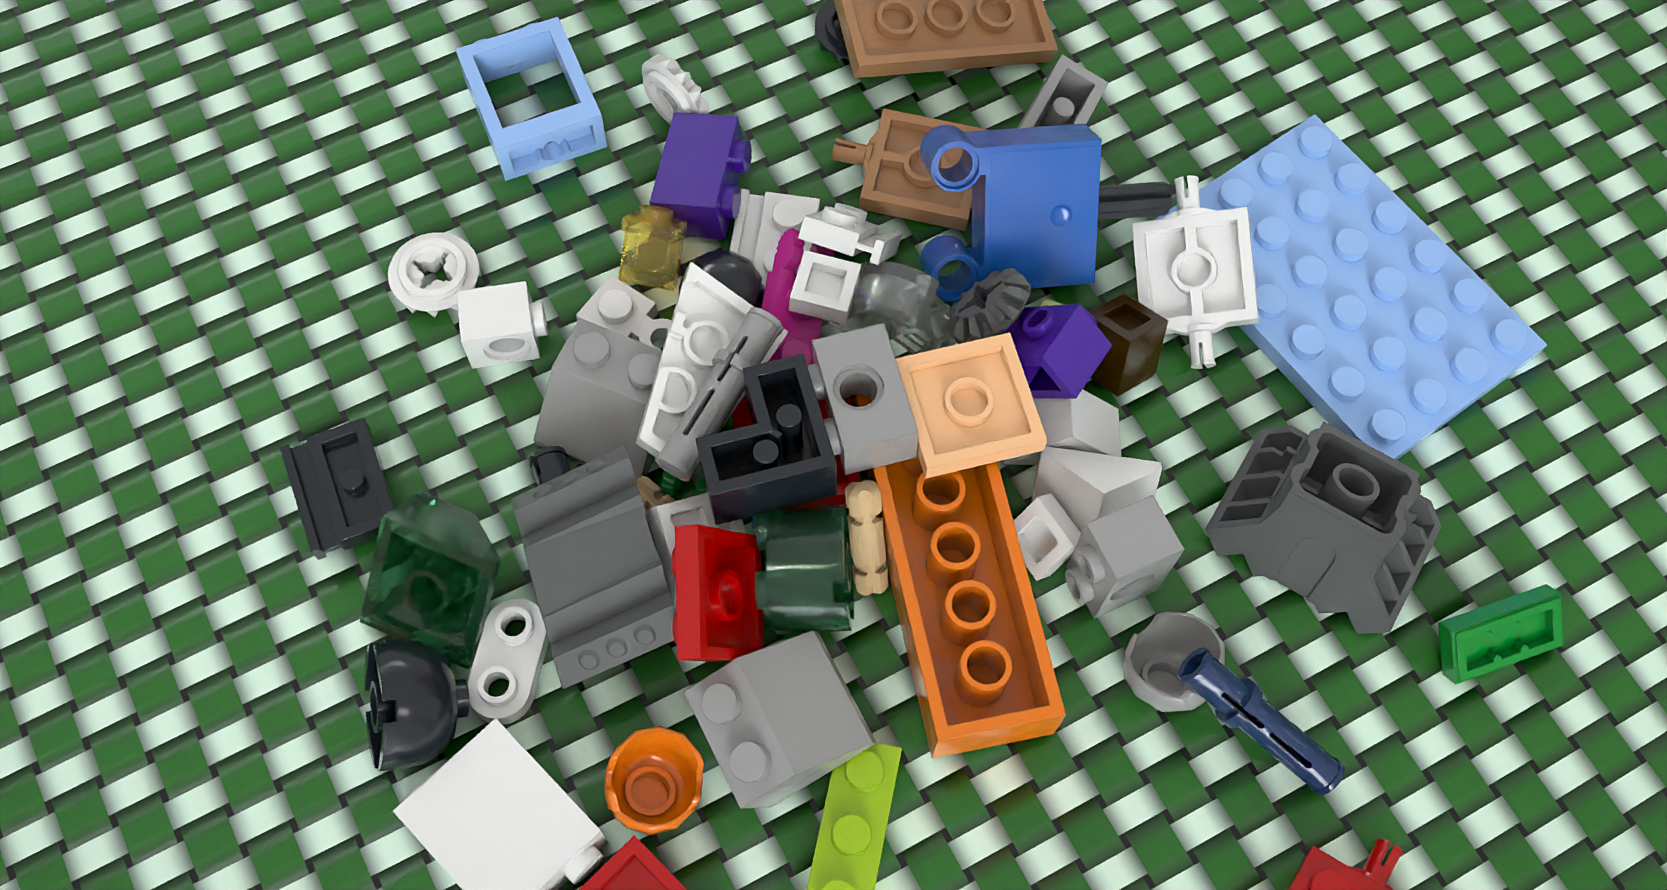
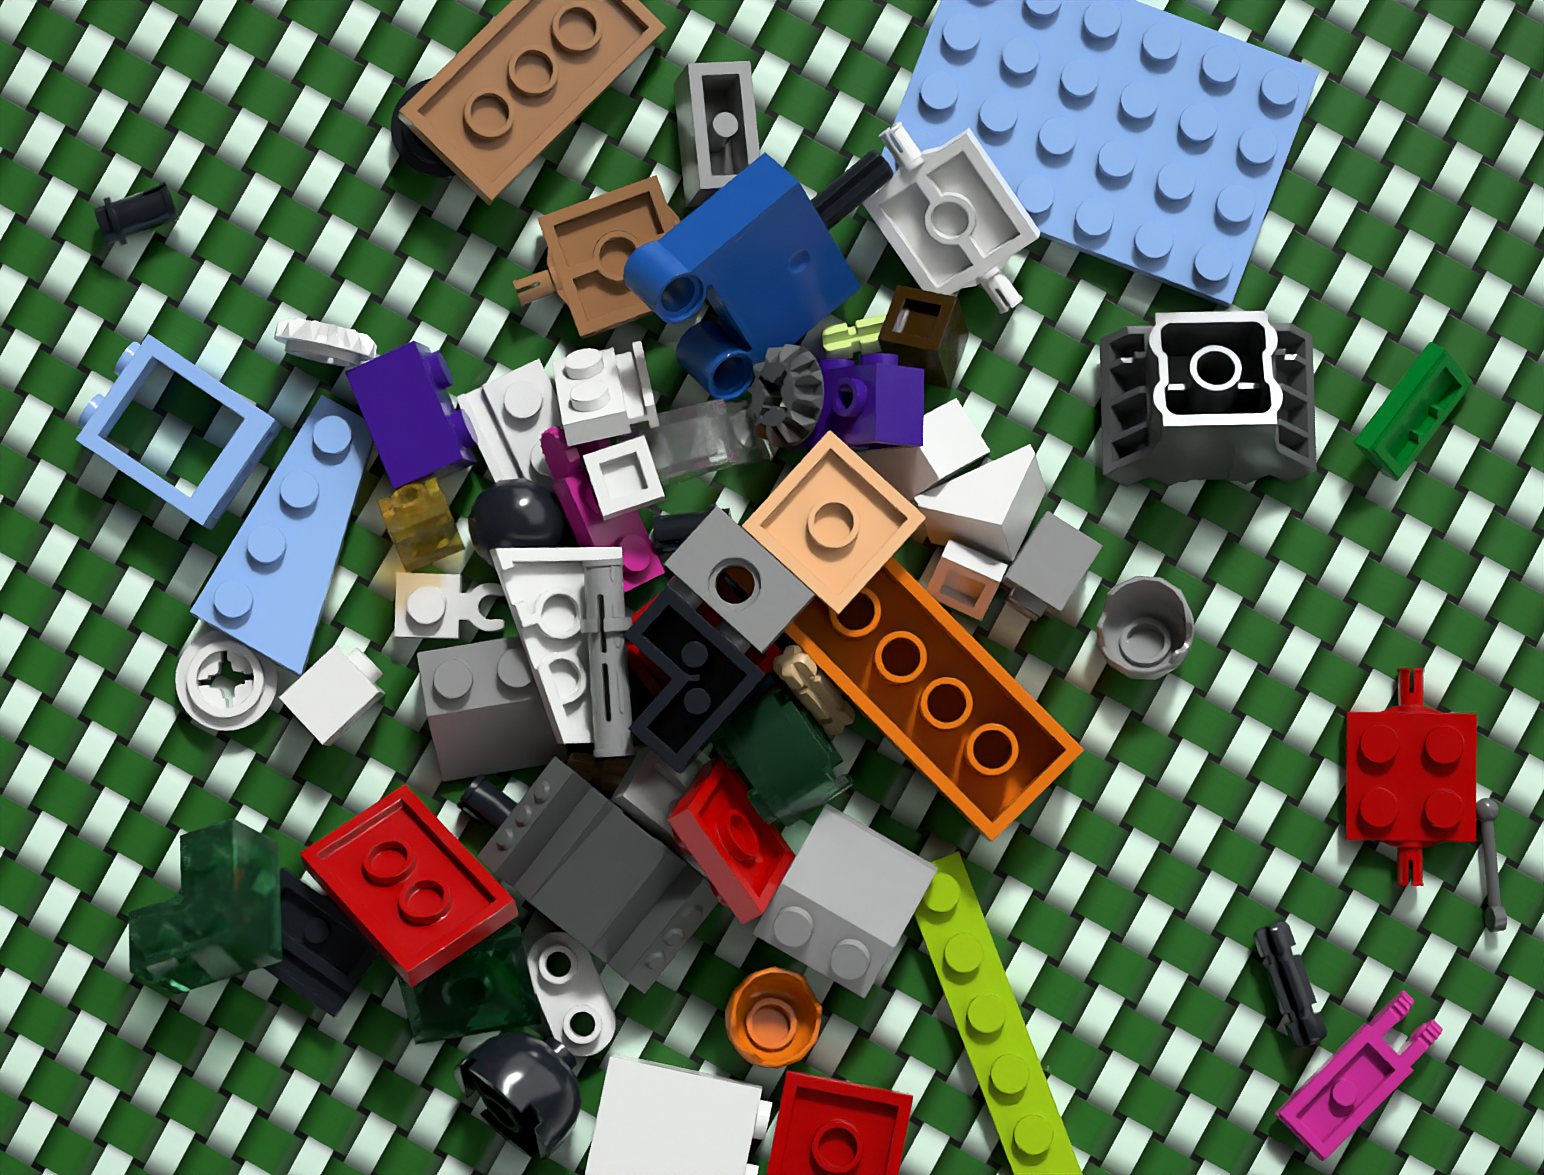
camera: 30 degrees left, 20 degrees up
dark blue pin [1177,647,1345,795] -> none
none -> clear green brick [129,818,282,994]
none -> light blue wing [190,395,374,677]
none -> red plate [299,784,519,988]

